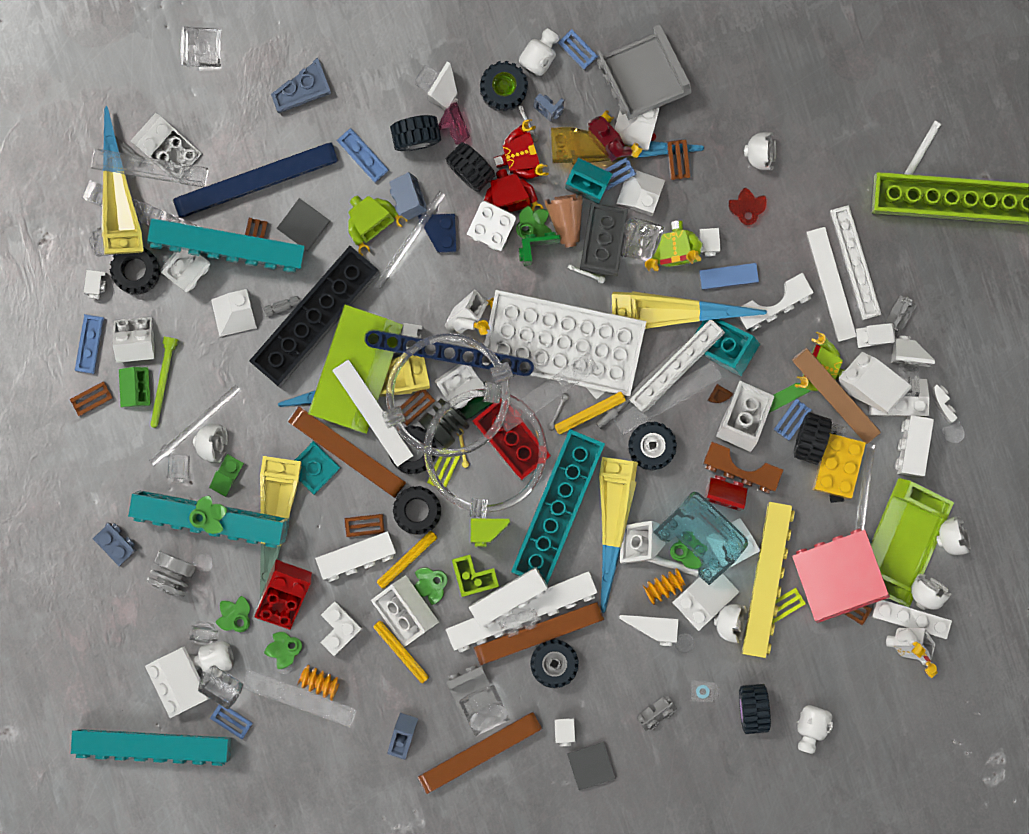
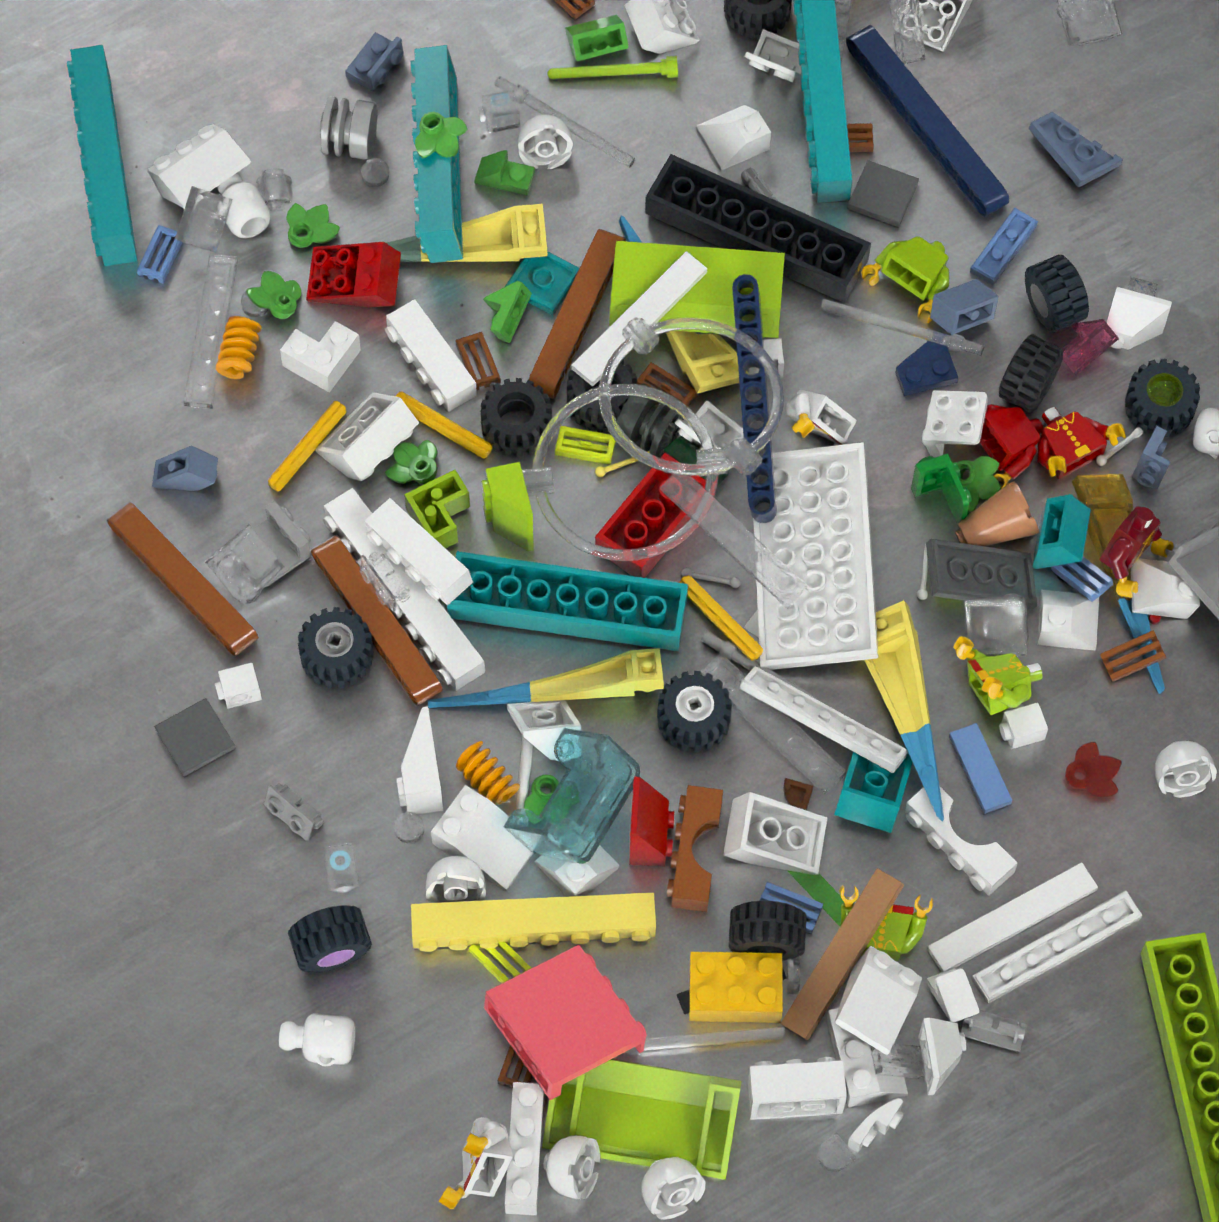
camera: 75 degrees right, 20 degrees down
none -> bright green slope [483,281,532,343]

